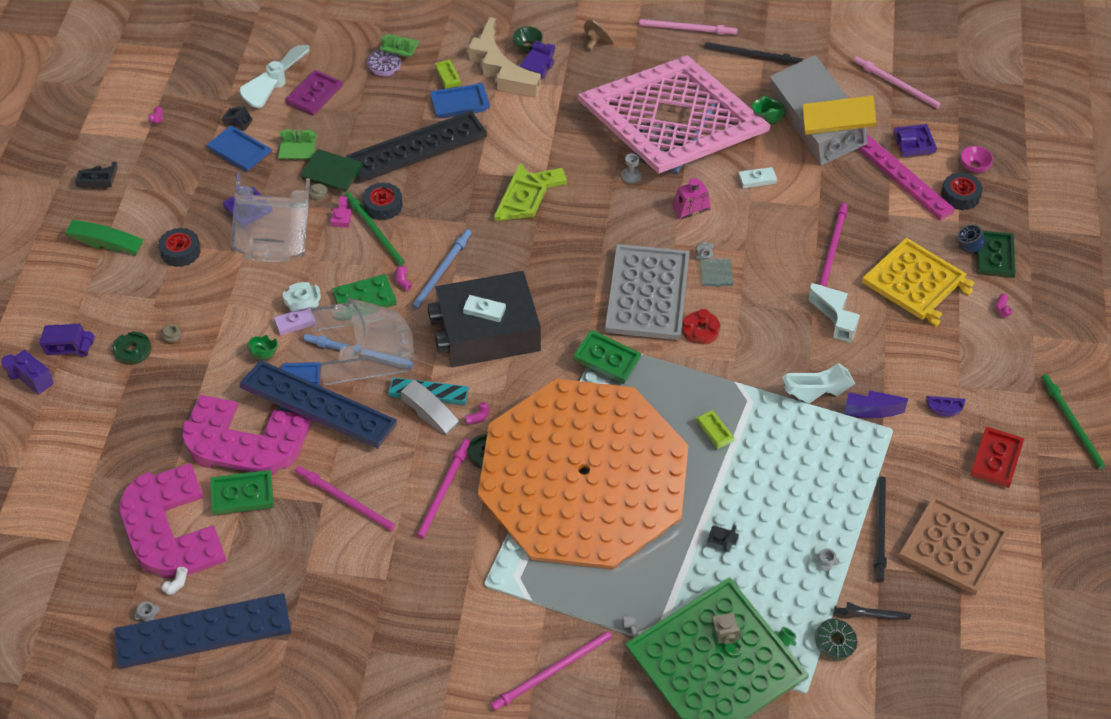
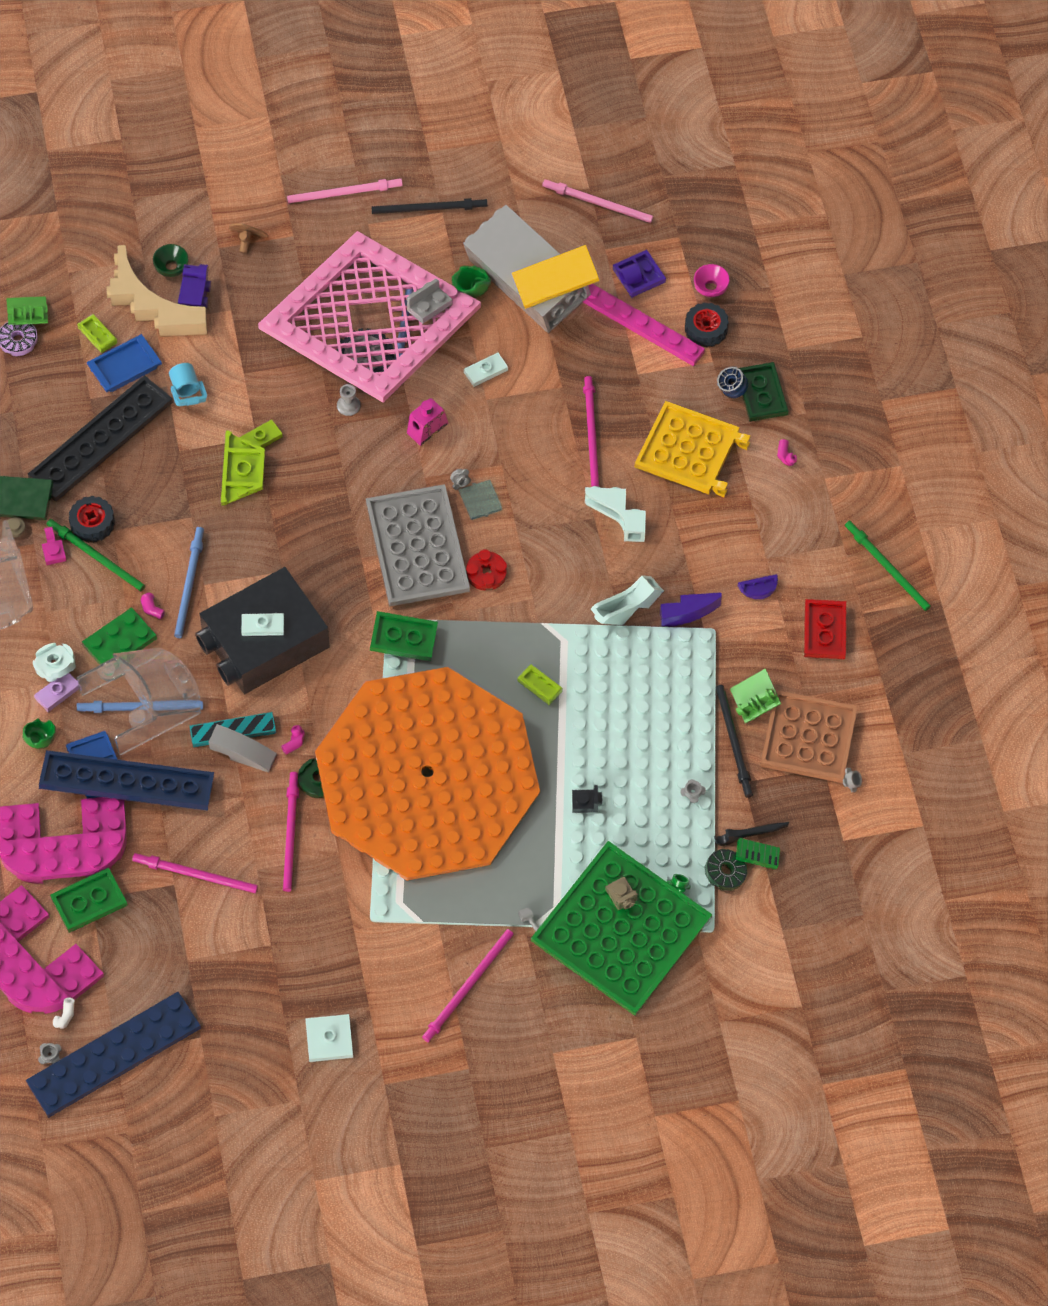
camera: 20 degrees left, 10 degrees up
none -> medium azure piece [169,363,207,406]
none -> light aqua plate [306,1014,353,1062]
none -> light grey bracket [407,279,452,324]
none -> hinge [730,669,781,724]
none -> green tile [736,838,780,870]
none -> light grey plate [843,768,862,792]

